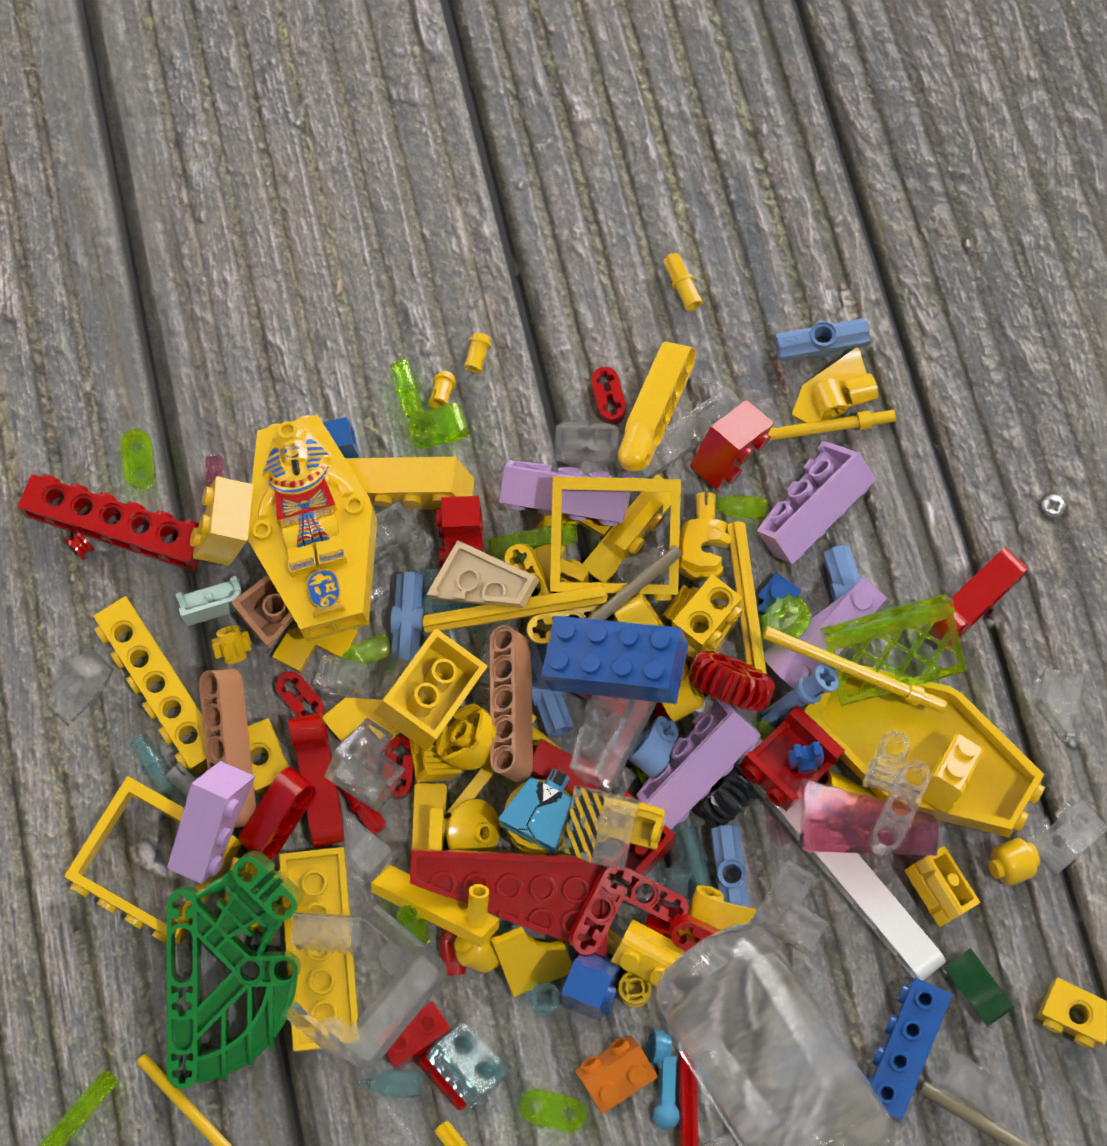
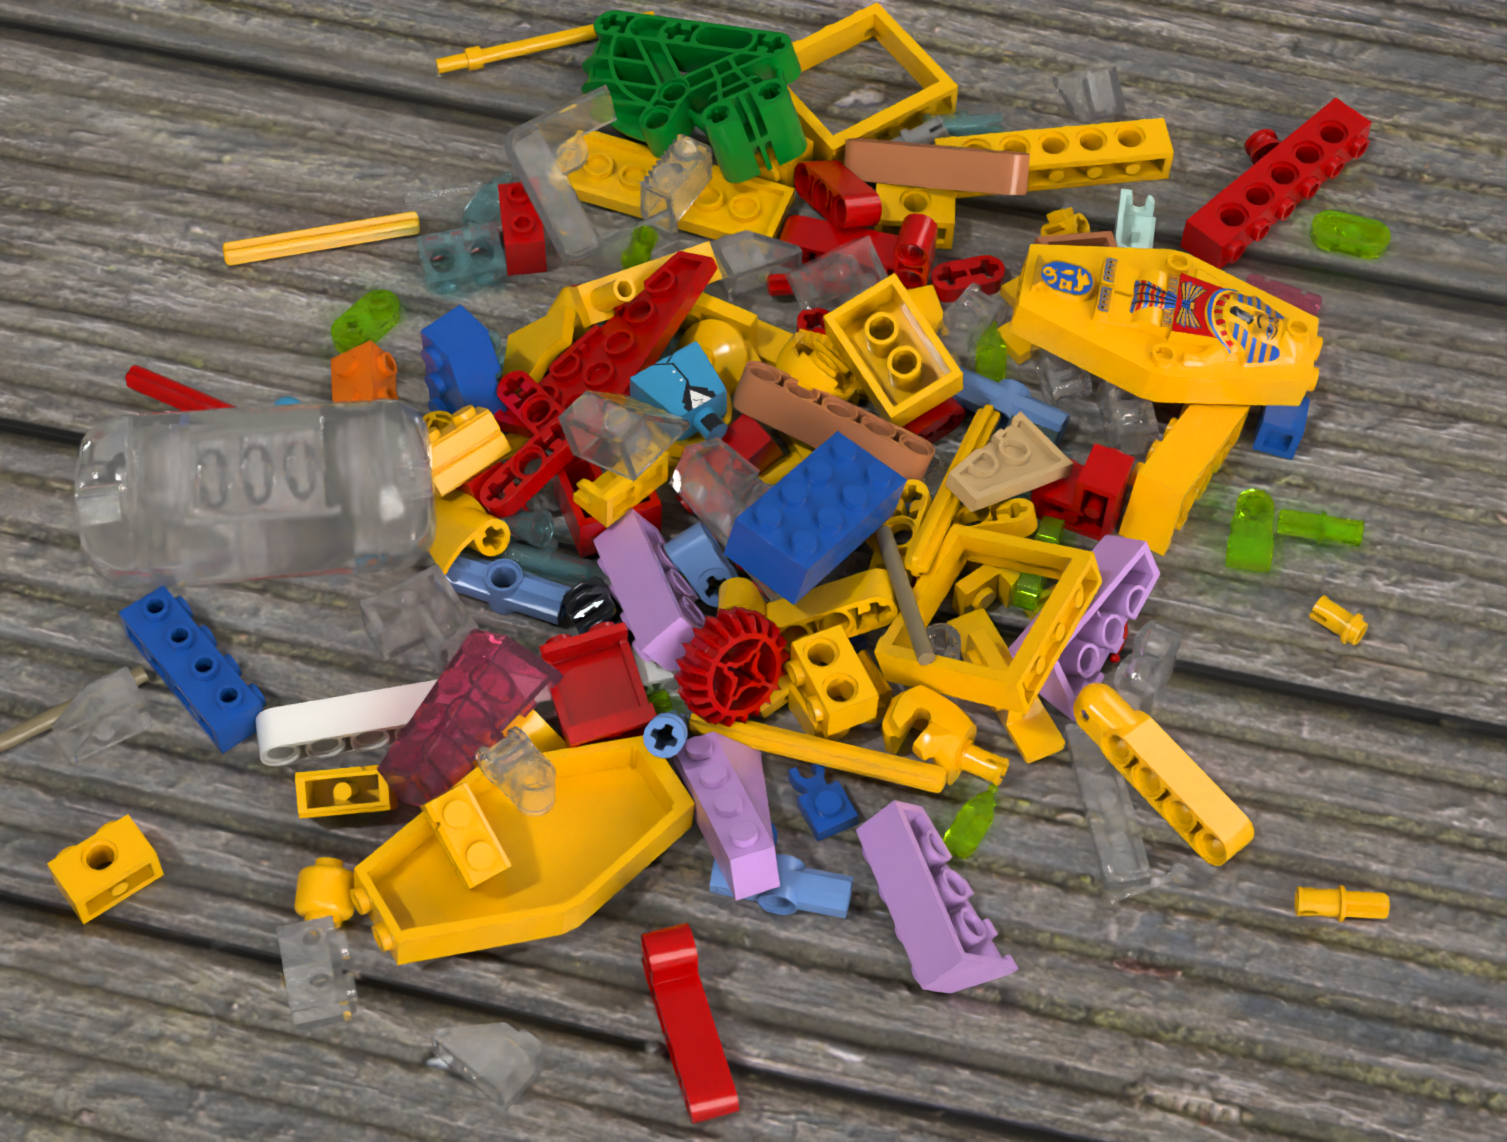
camera: 110 degrees right, 15 degrees down
lavender wedge [167,761,255,884] -> none
yellow brick [190,476,253,566] -> none
yellow pin [428,371,456,411] -> none
red beam [592,367,626,425] -> none
red beam [669,914,729,963] -> none
red brick [690,400,774,490] -> none
clear neon green gear [761,594,811,638] -> none
yellow bar [762,626,947,713] -> none
yellow bar [768,410,896,441] -> none
medium blue piece [775,318,870,361] -> none
blue plate [788,741,824,774] -> none
yellow panel [792,347,878,423] -> none
clear neon green fence [820,594,967,706] -> none
clear beam [868,760,931,856] -> none
dark green slope [944,948,1015,1027] -> none

